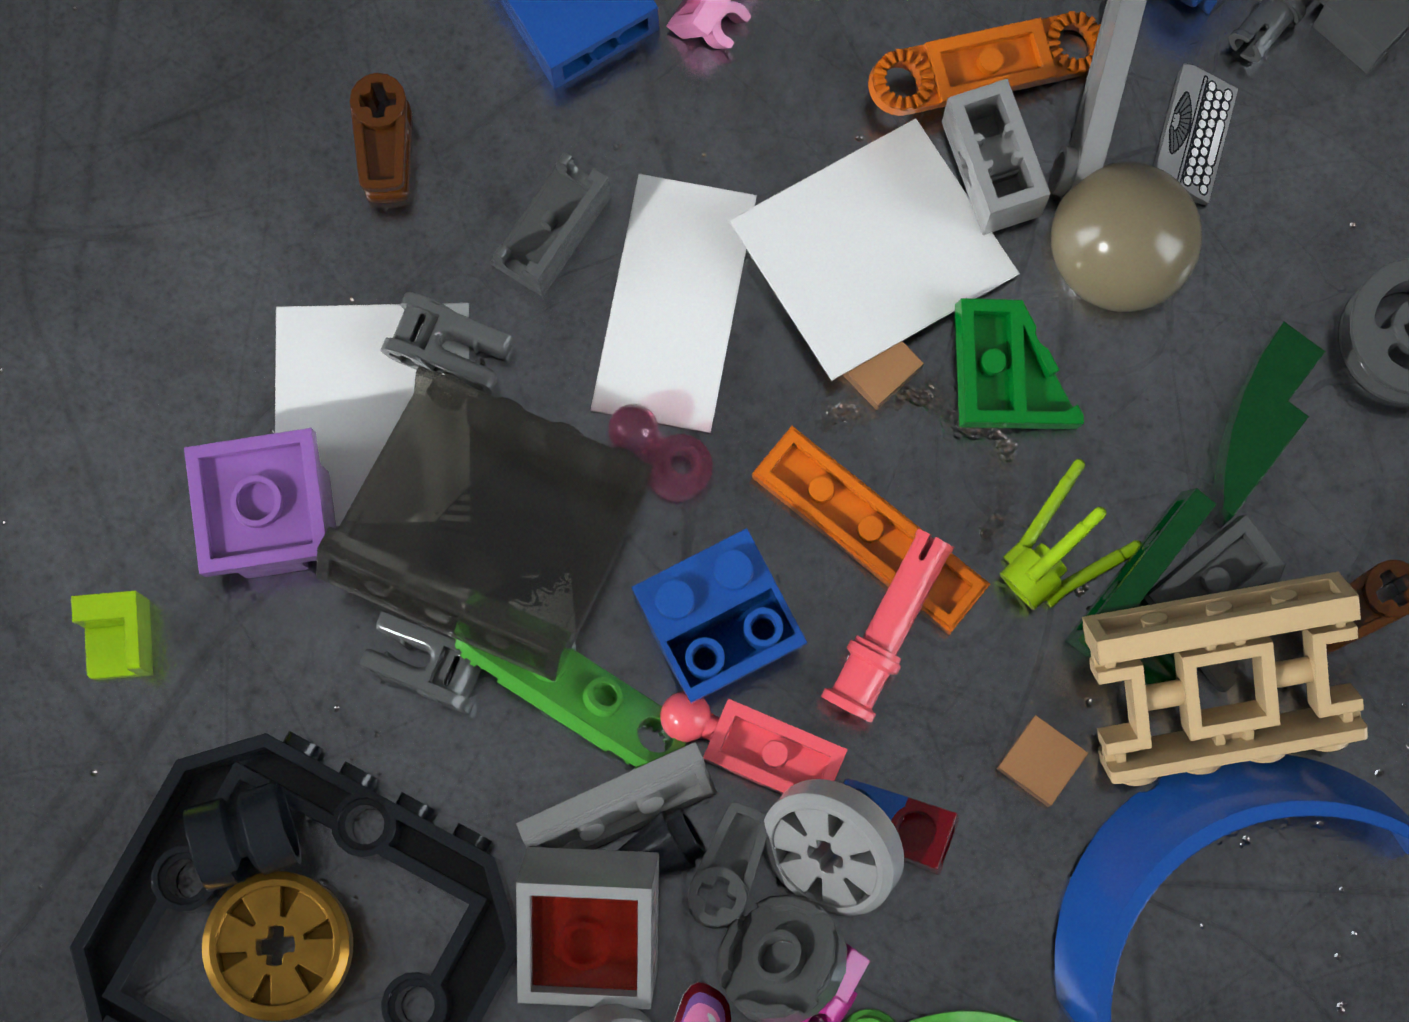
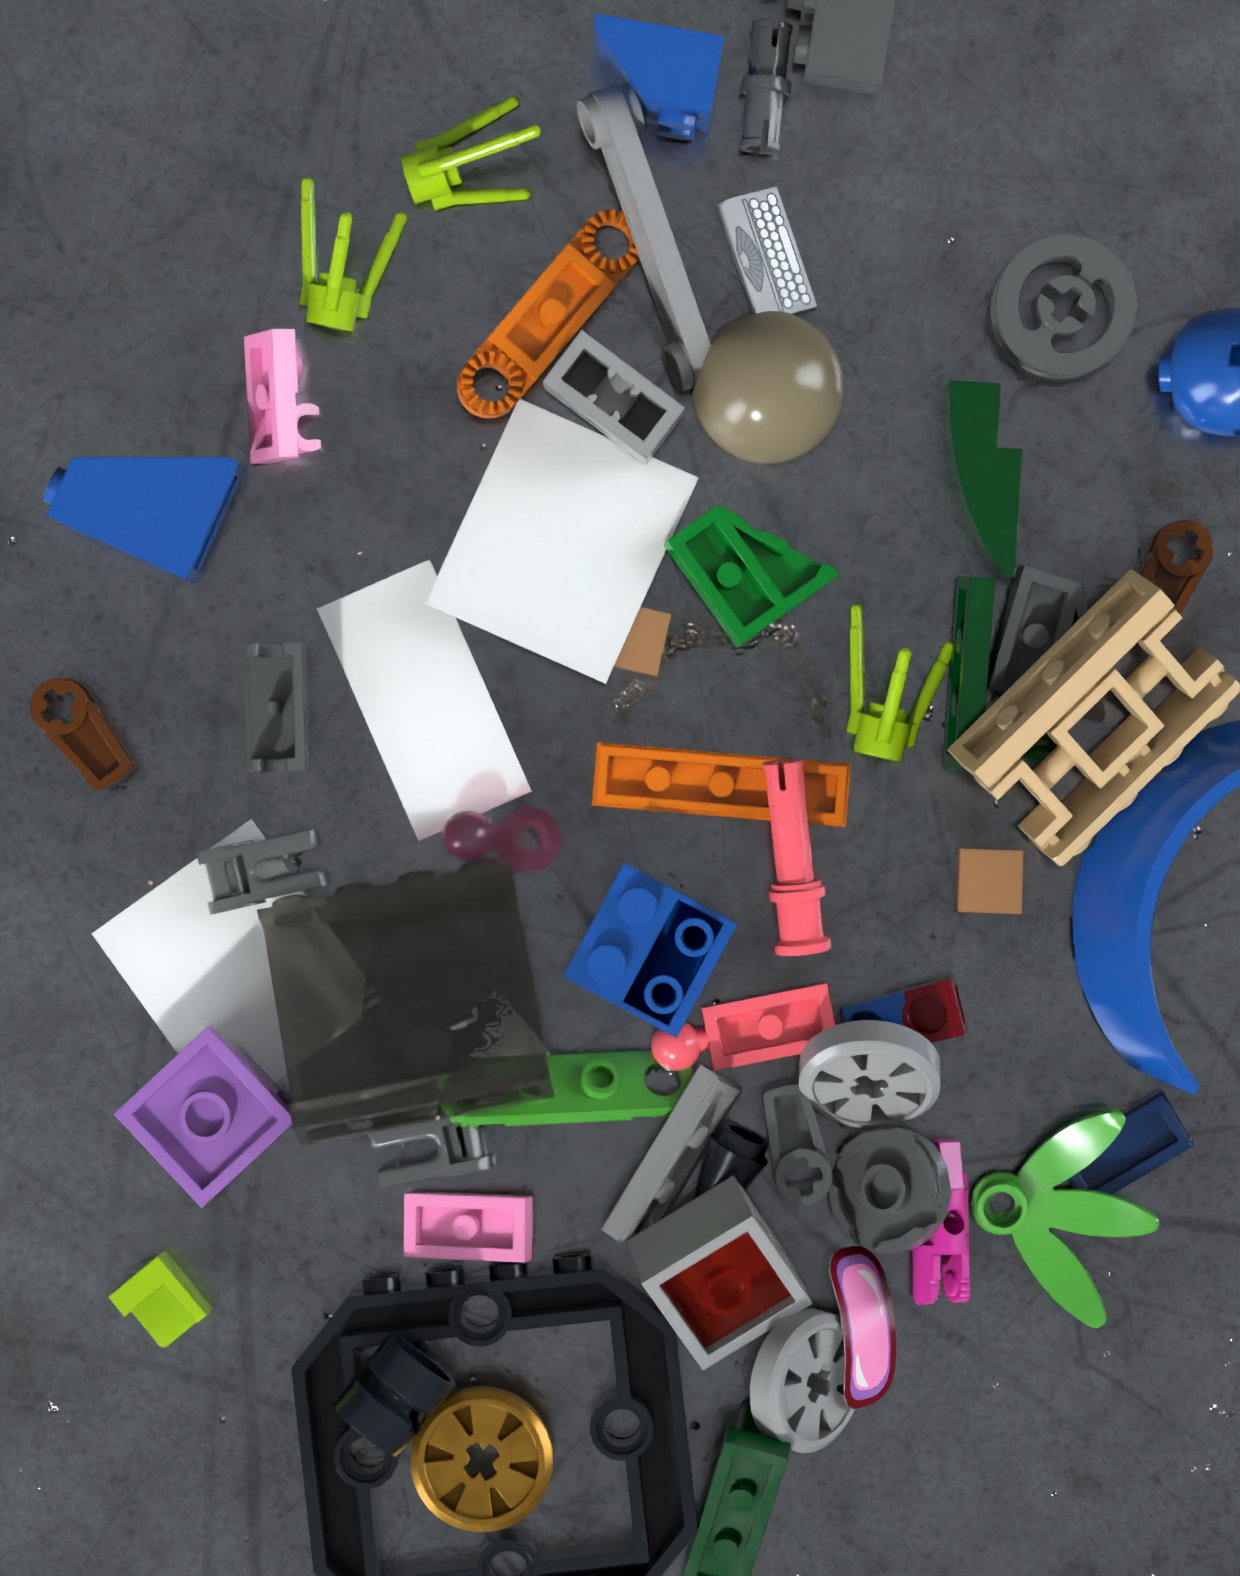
camera: 30 degrees left, 10 degrees up
none -> bright pink plate [403,1191,533,1263]

